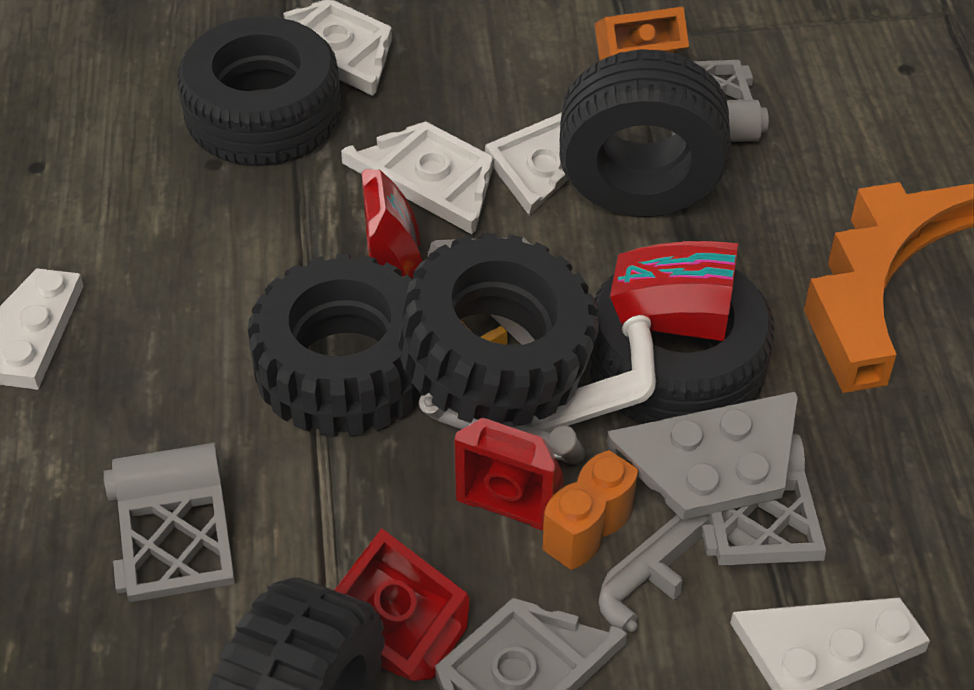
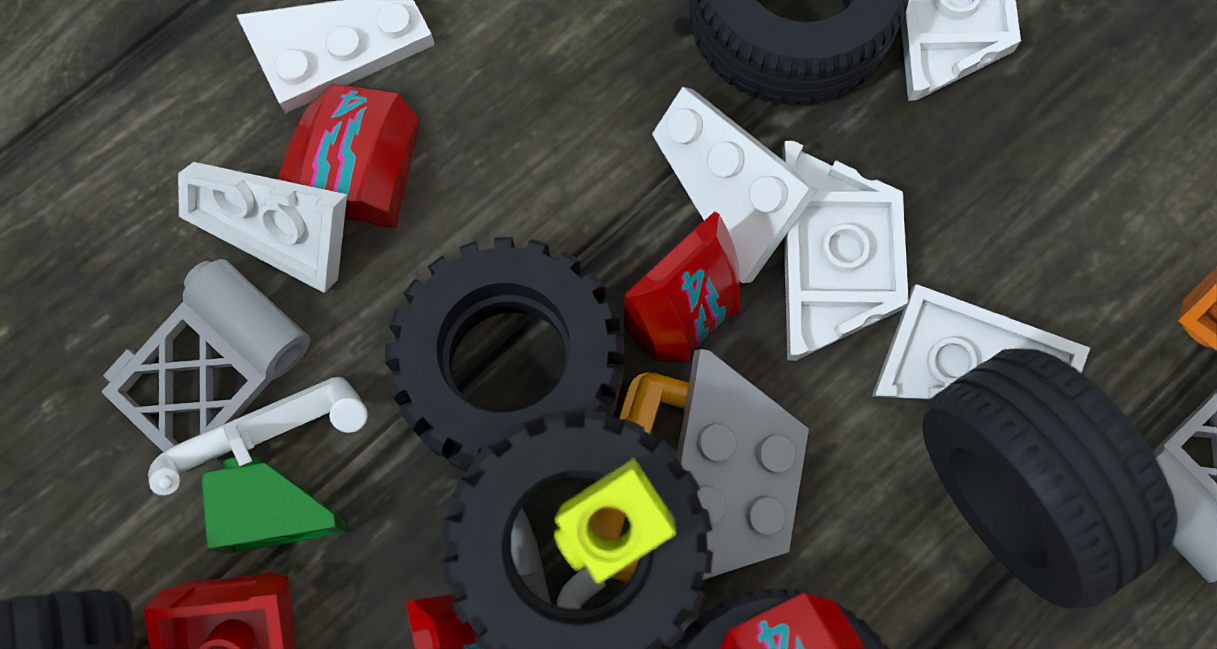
camera: 55 degrees right, 25 degrees up
none -> white piece [148,377,368,495]
none -> white wing [178,162,347,293]
none -> green slope [201,456,349,554]
none -> red slope [278,84,419,229]
none -> neon yellow brick [554,459,675,583]
none -> white wing [652,87,819,283]

